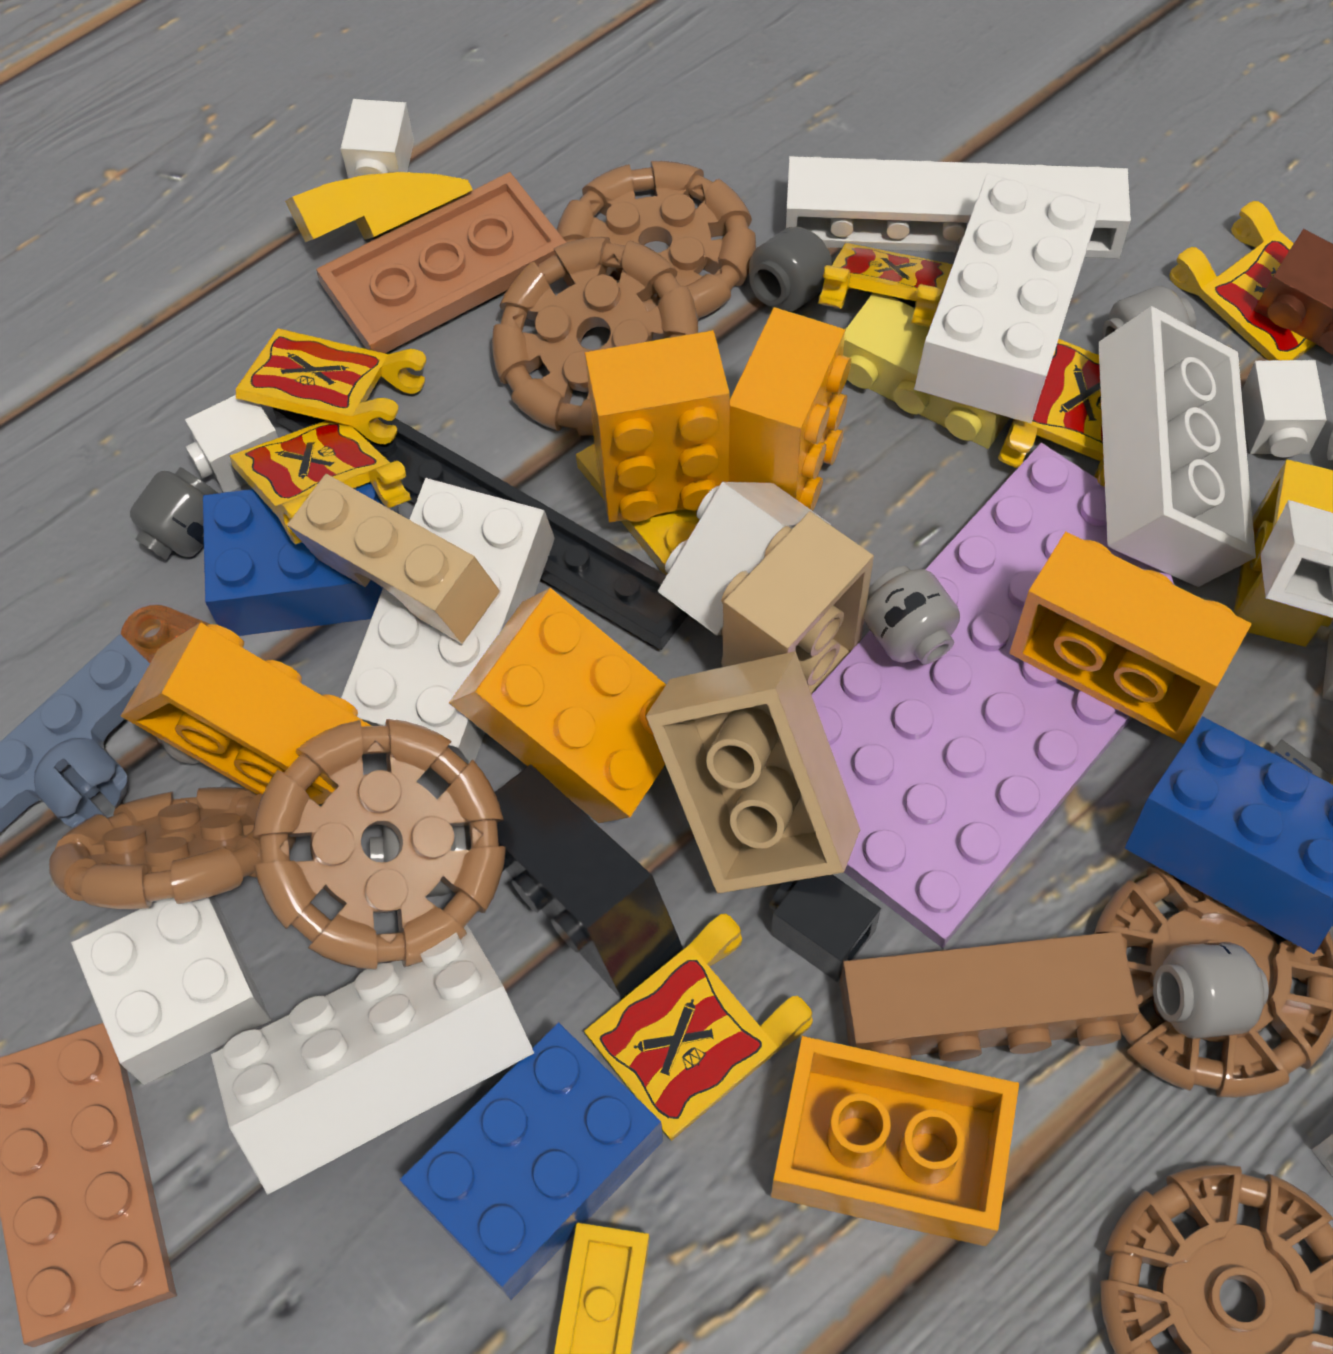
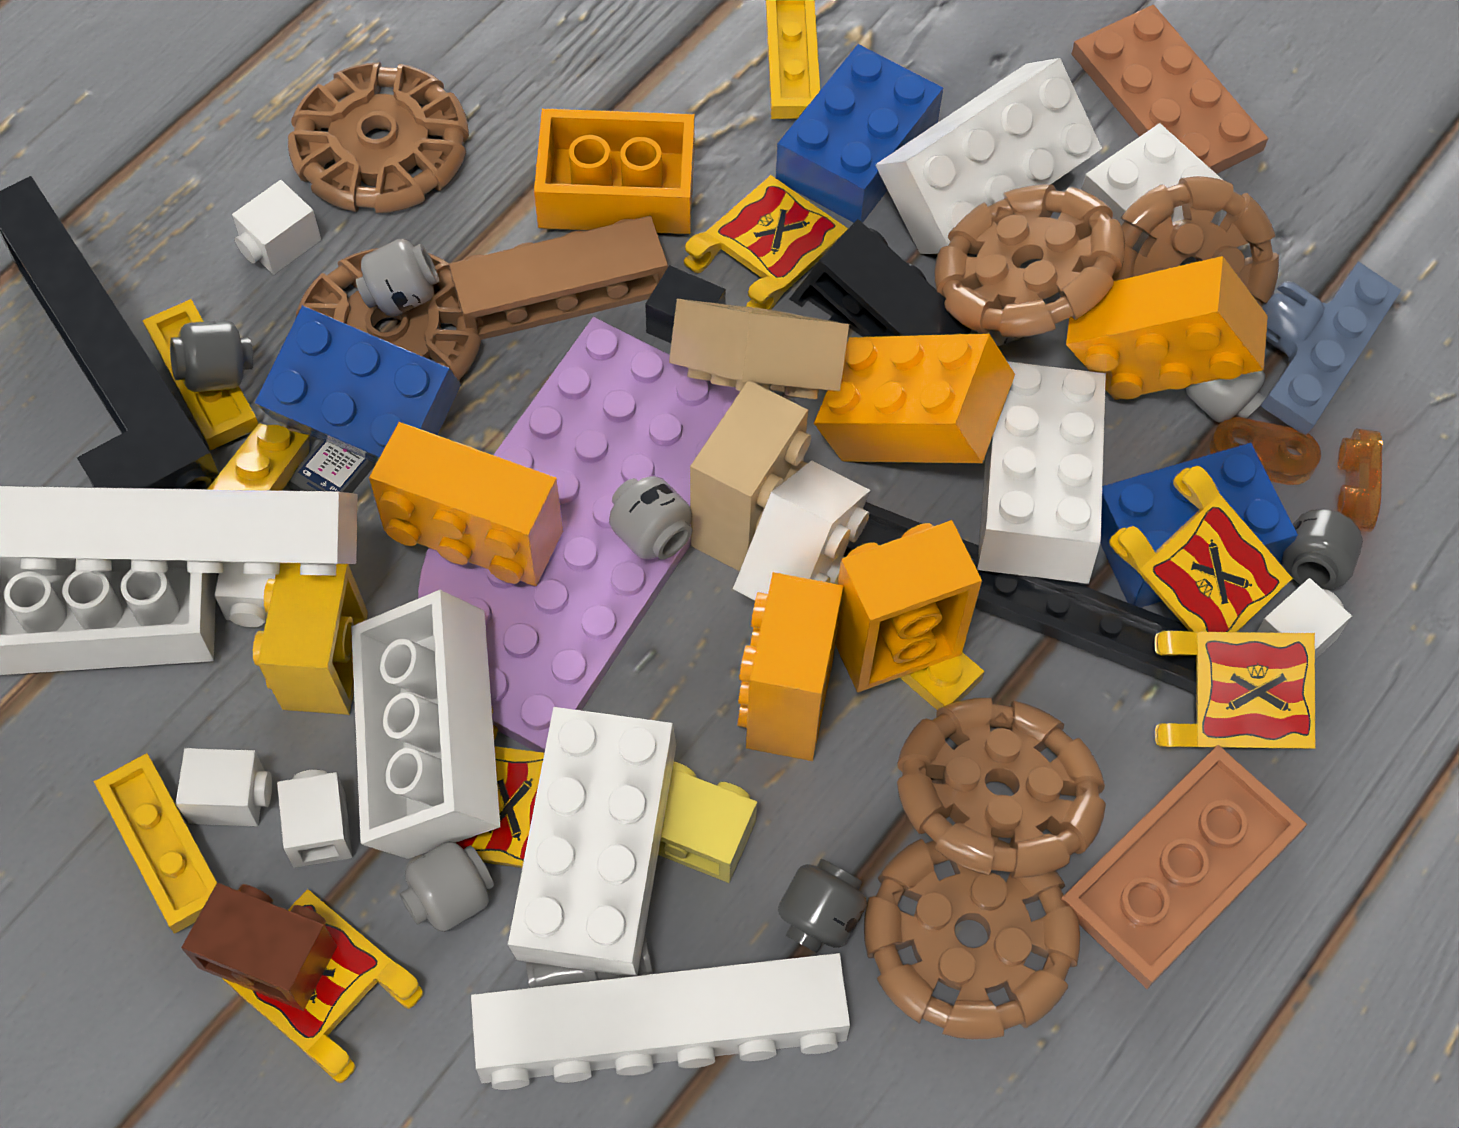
camera: 165 degrees right, 0 degrees up
yellow slope [285,172,473,242] -> none
tan arch [287,474,500,644] -> none
white brick [340,99,414,178] -> none
yellow flag [818,243,953,327] -> none
none -> clear orange plate [1337,428,1382,532]

